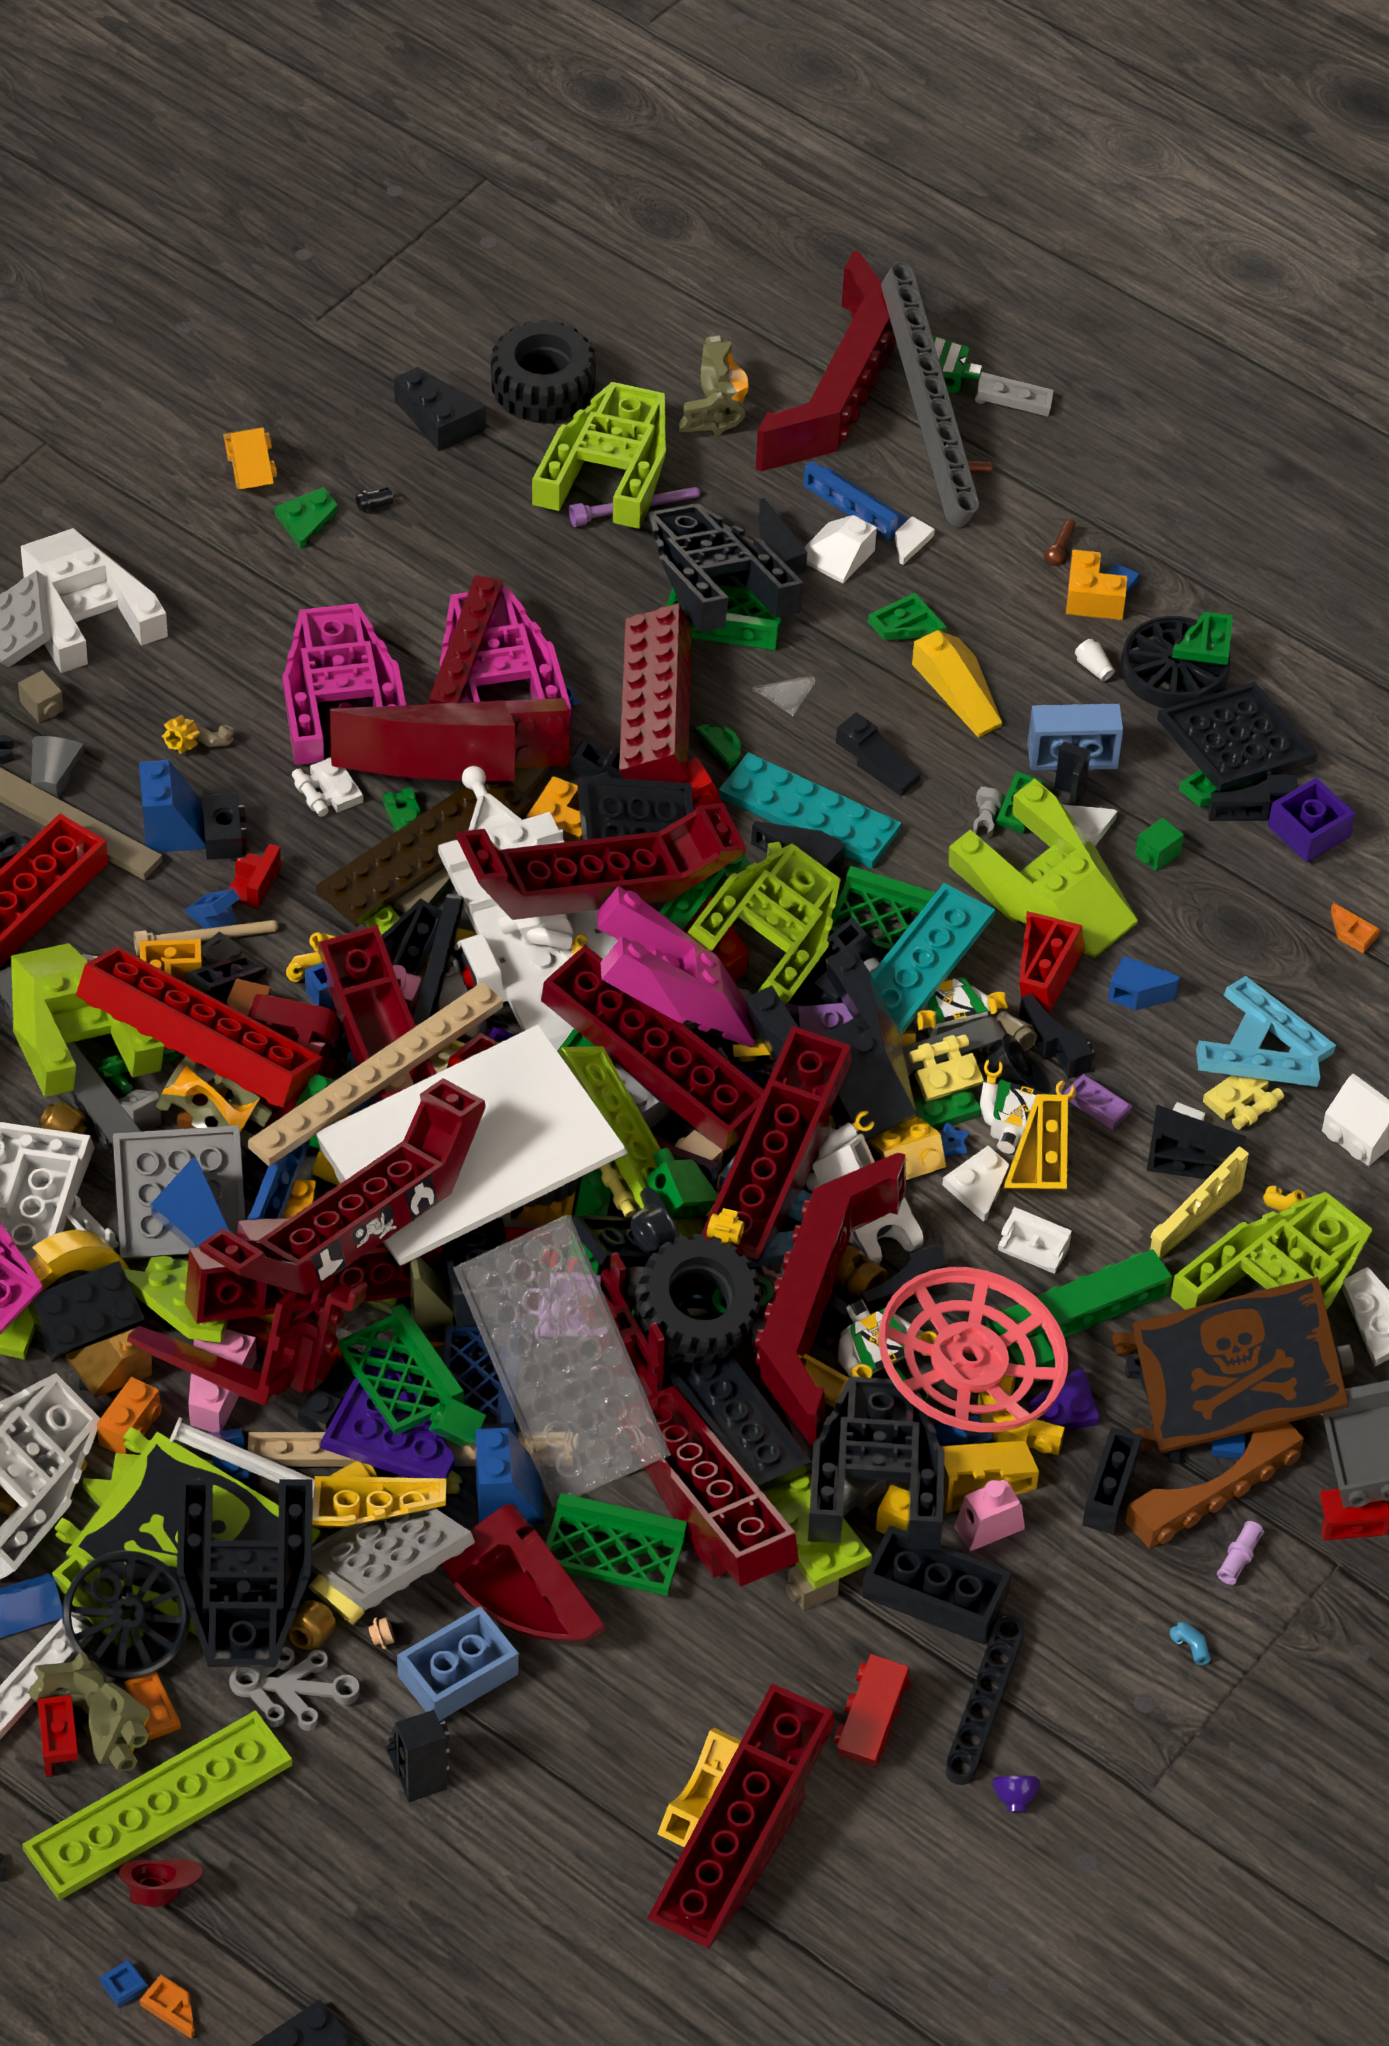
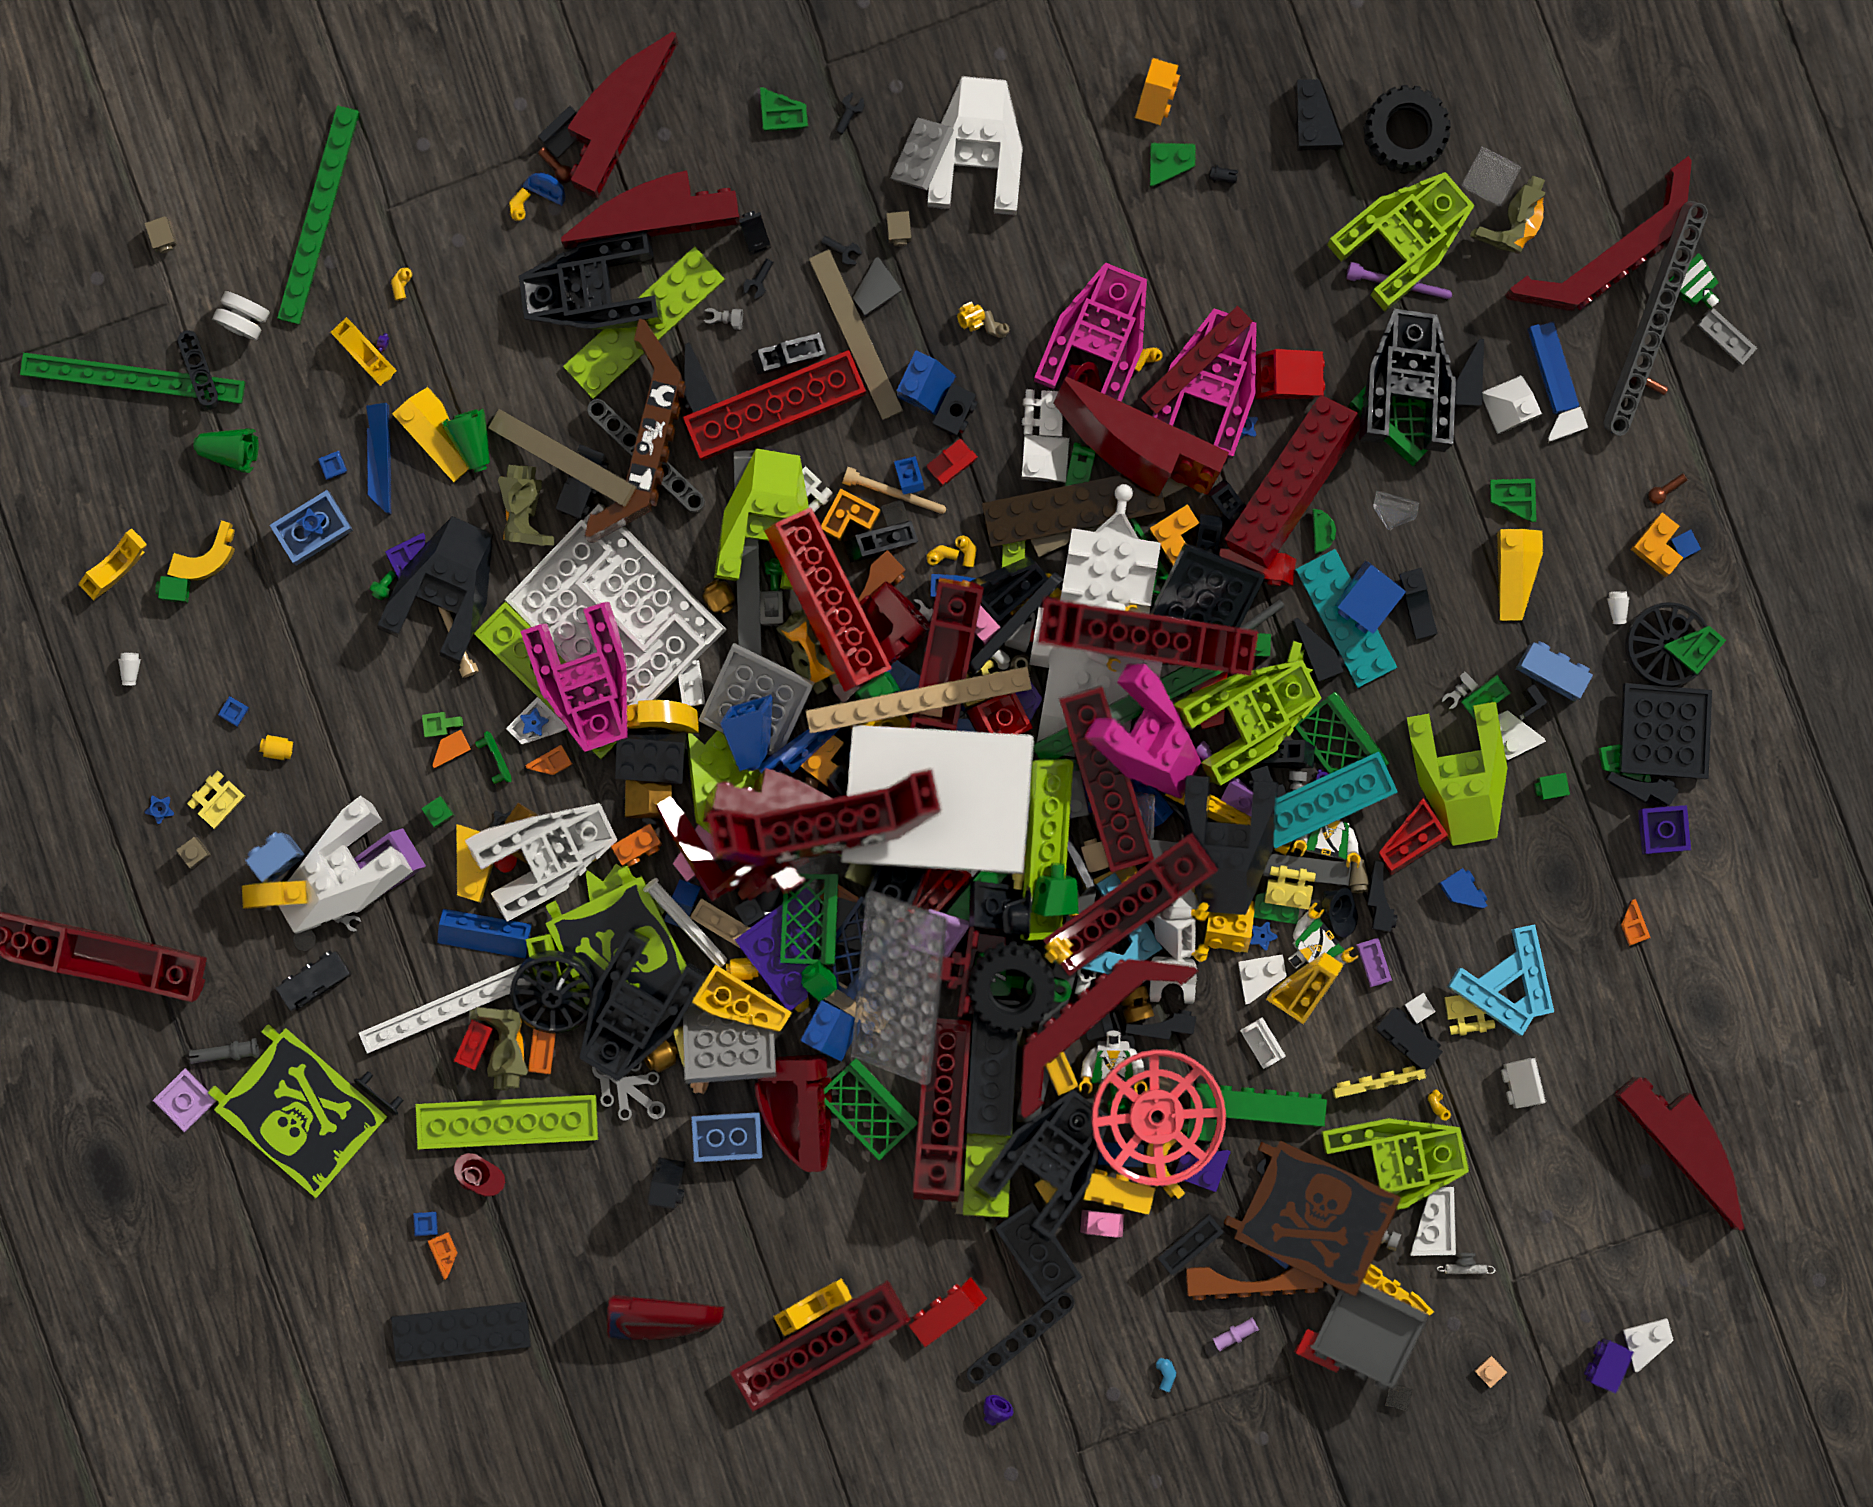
camera: 30 degrees right, 35 degrees up
none -> dark red panel [607,1295,725,1340]
none -> white slope [1021,435,1069,483]
none -> yellow arm [1134,347,1162,372]
none -> red slope [1255,349,1325,399]
none -> blue slope [1335,560,1406,634]
none -> clear tile [1461,146,1521,207]

